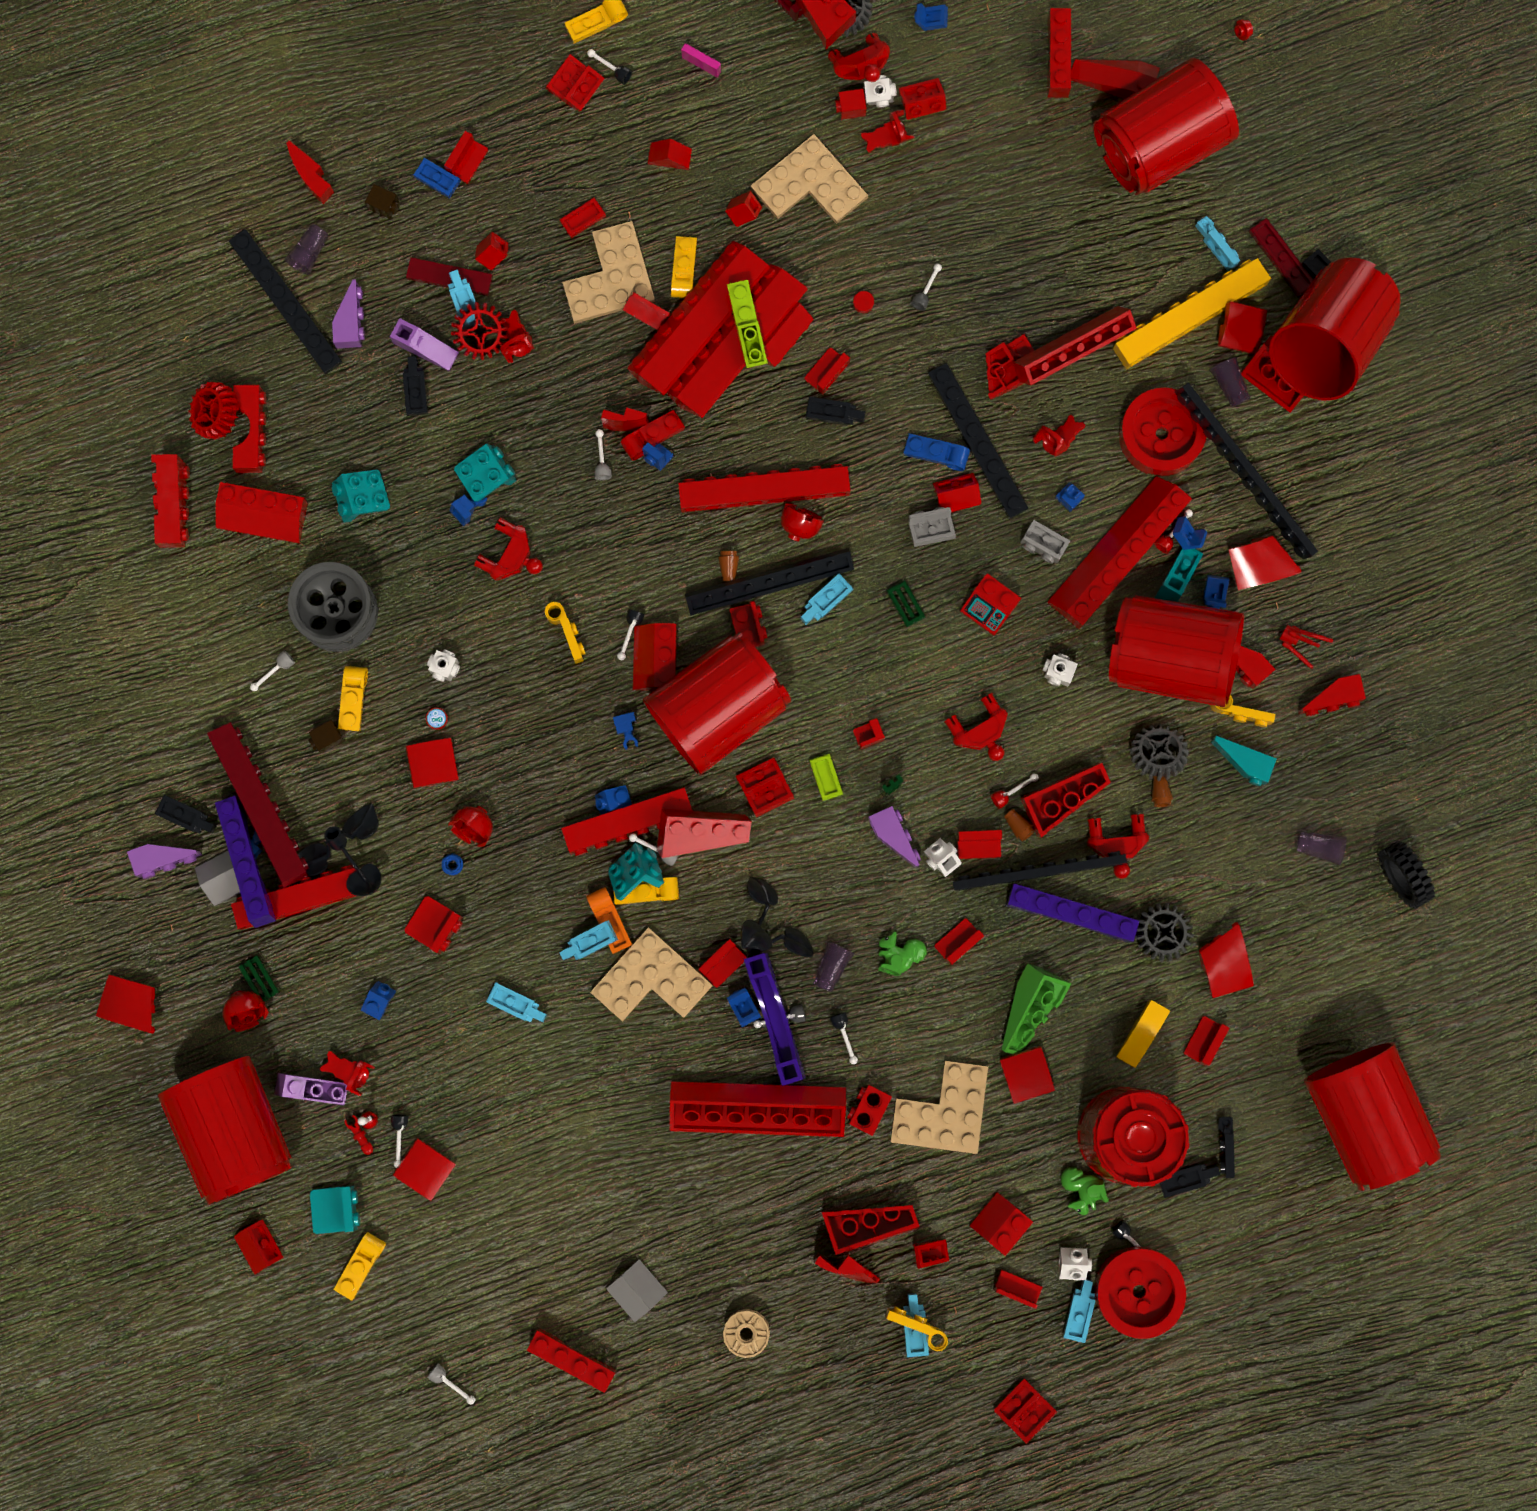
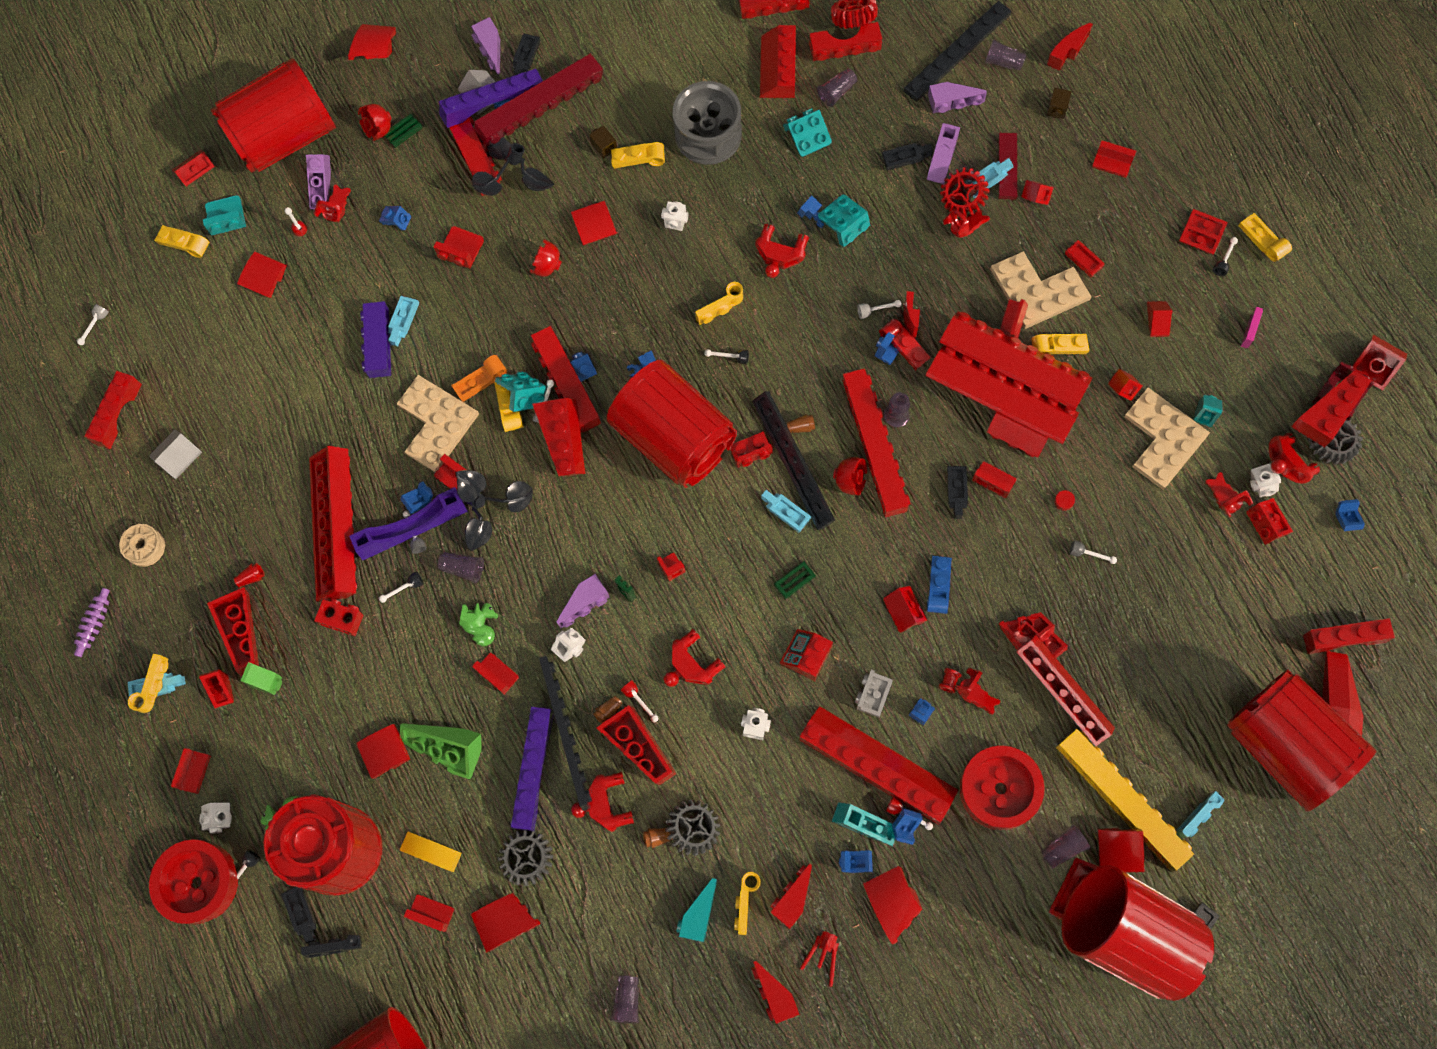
camera: 90 degrees right, 10 degrees down
hinge [250,650,296,691] -> none
red piece [344,1115,373,1155] -> none
hinge [391,1114,409,1168] -> none
blue plate [413,158,461,199] -> none
tile [426,708,448,730] -> none
blue plate [442,854,463,876] -> none
medium azure hinge [559,920,618,960] -> none
red slope [633,623,677,691] -> none
lime slope [727,280,768,368] -> none
red slope [736,757,795,818] -> none
lime tile [809,754,843,802] -> none
red slope [814,1253,880,1283] -> none
red brick [835,89,867,120] -> none
tan plate [890,1061,988,1154] -> none
light grey bracket [908,507,956,547] -> none
black plate [928,363,1028,520] -> none
red panel [957,830,1002,859] -> none
red slope [969,1192,1033,1256] -> none
red slope [994,1378,1057,1444] -> none
medium azure hinge [1063,1279,1095,1343] -> none
red container [1109,595,1244,708] -> none
black plate [1175,382,1318,560] -> none
red plate [1234,19,1253,41] -> none
dark red tile [1249,218,1313,298] -> none
none -> medium lavender piece [74,588,110,657]
none -> red cone [234,563,265,588]
none -> bright green slope [241,662,282,695]
none -> dark purple brick [360,301,391,378]
none -> plant [817,68,857,107]
none -> plant [884,392,910,427]
none -> red bush [938,668,962,694]
none -> teal slope [1193,395,1223,427]

